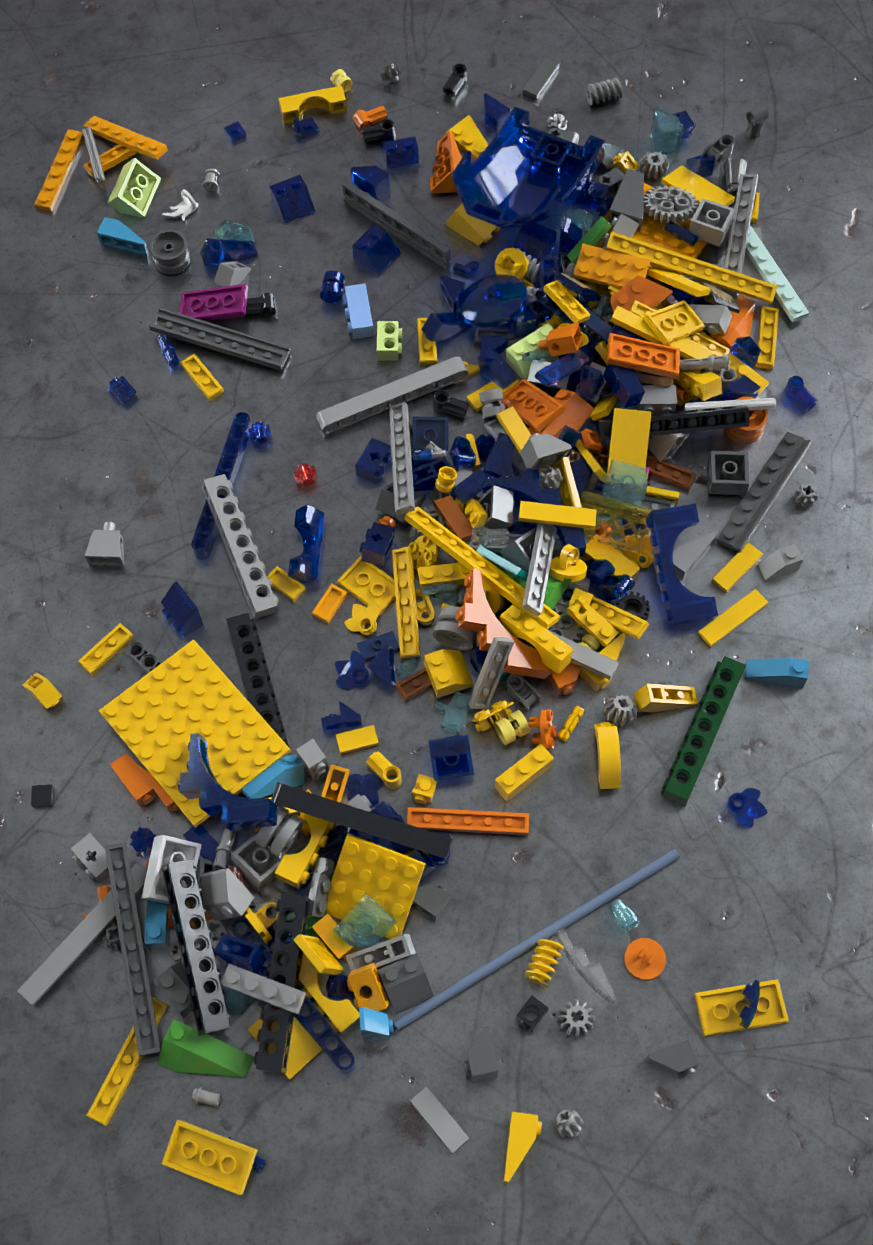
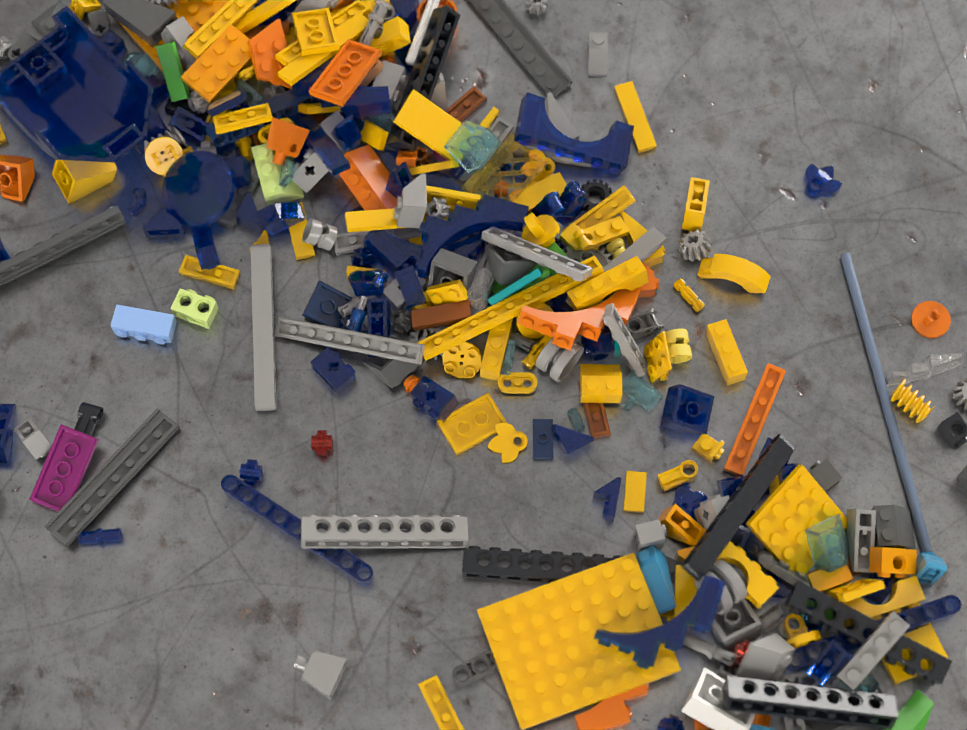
camera: 70 degrees left, 5 degrees up
clear blue bracket [108,376,137,404] -> none
clear blue slope [161,581,204,637] -> none
yellow tile [180,354,224,401] -> none
clear blue tile [183,824,220,861] -> none
yellow tile [267,566,306,603] -> none
clear blue arch [288,504,325,584] -> none
light orange tile [312,583,348,624] -> none
clear blue wheel [319,270,346,304] -> none
clear blue plate [335,651,370,688] -> none
clear blue slope [352,224,401,275] -> none
yellow tile [392,546,421,660] -> none
black piece [433,390,469,418] -> none
yellow wheel [435,466,457,493] -> none
orange tile [502,378,566,432] -> none
yellow tile [519,501,596,529] -> none
orange plate [528,709,557,749] -> none
clear blue pin [596,197,614,216] -> none
clear light blue cone [610,899,639,931] -> none
dark green brick [662,656,746,806] -> none
dark grey brick [708,451,749,495] -> none
yellow tile [711,542,763,593] -> none
dark azure slope [745,658,809,688] -> none

